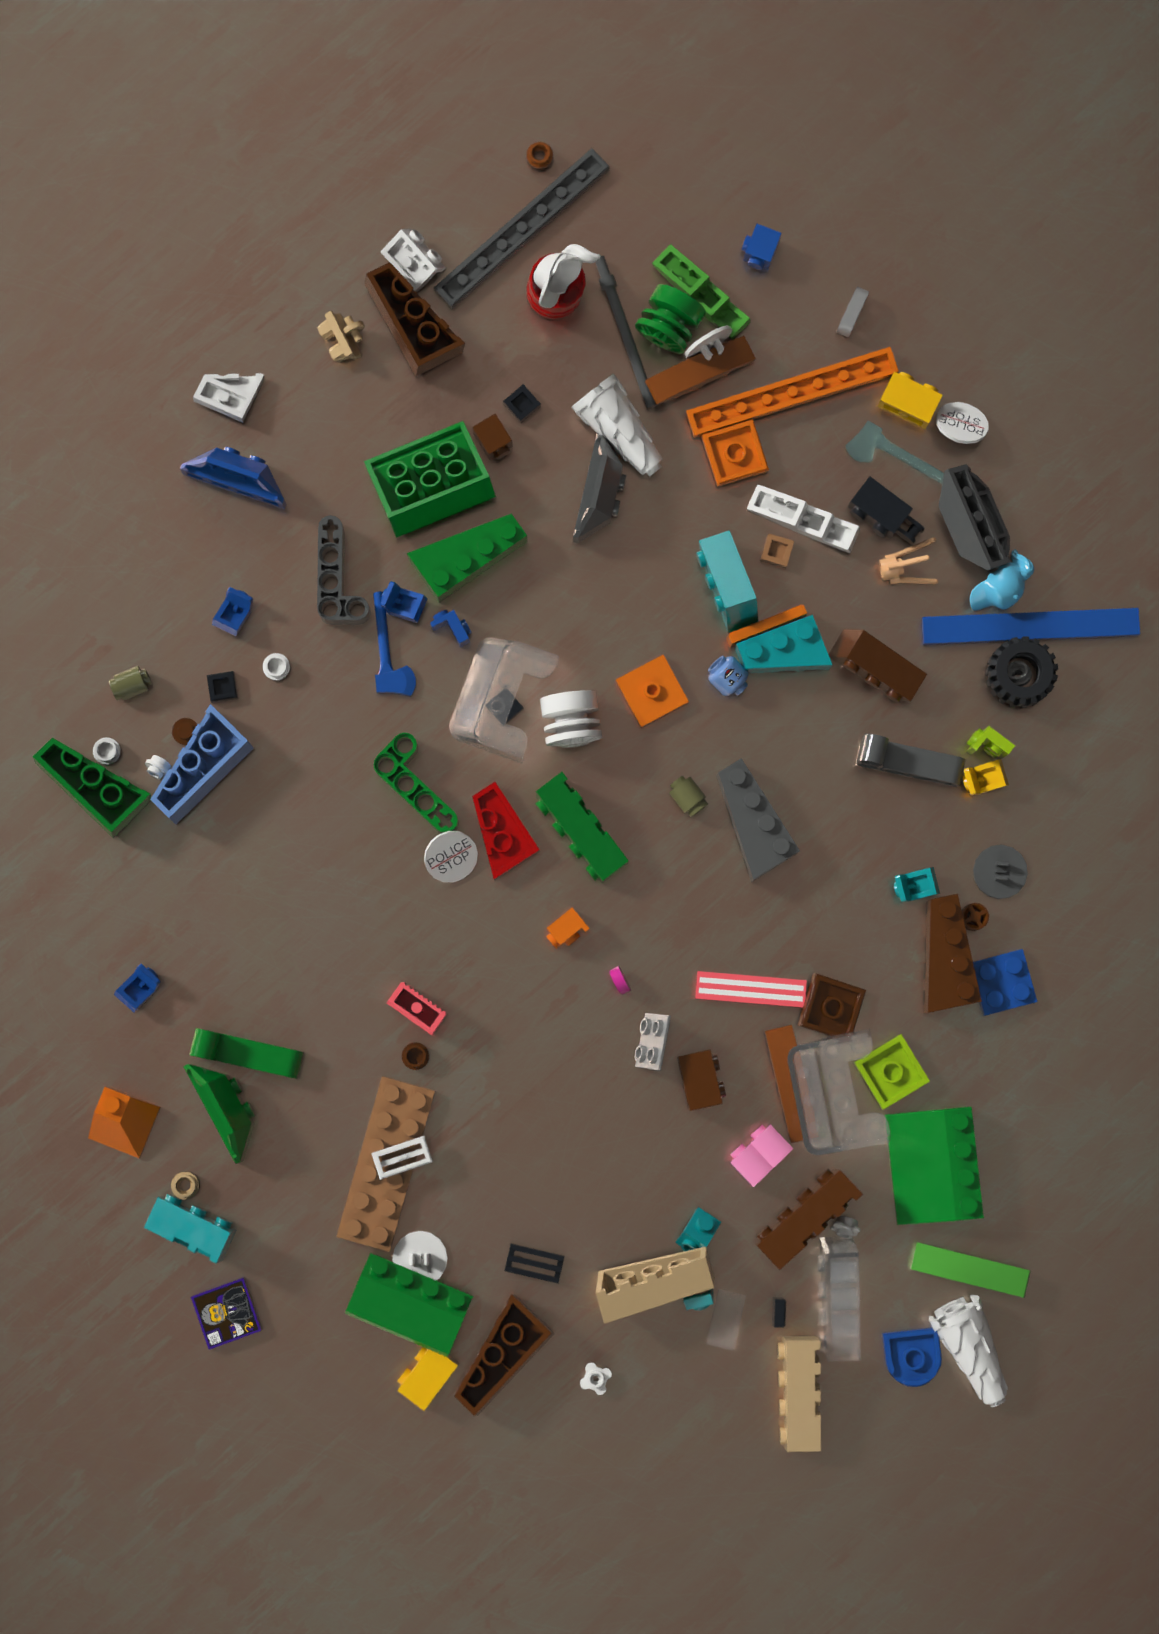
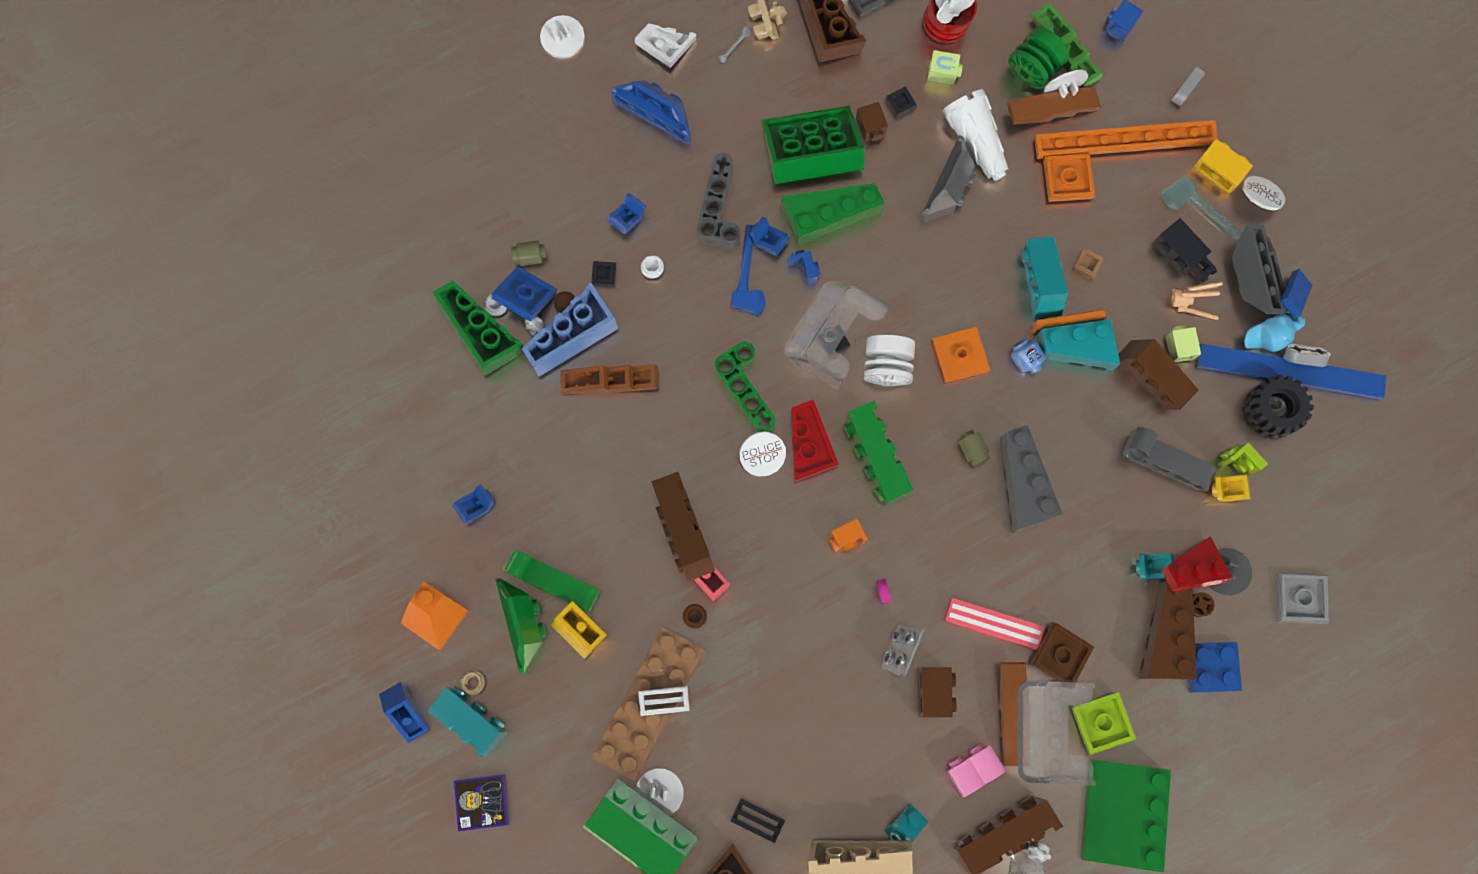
camera: 15 degrees right, 5 degrees down
dark grey bar [595,256,657,409] -> none
white slope [747,484,861,553] -> none
none -> blue slope [379,682,429,743]
none -> blue plate [491,266,557,322]
none -> white piece [540,15,585,58]
none -> yellow brick [550,601,607,659]
none -> dark orange slope [560,364,658,394]
none -> reddish brown wedge [651,472,715,581]
none -> light grey hinge [718,27,751,63]
none -> yellowish green brick [927,50,963,85]
none -> red wing [1162,536,1233,592]
none -> yellowish green brick [1165,325,1201,362]
none -> light grey tile [1277,573,1329,624]
none -> blue tile [1281,269,1312,317]
none -> light grey beam [1283,344,1331,367]

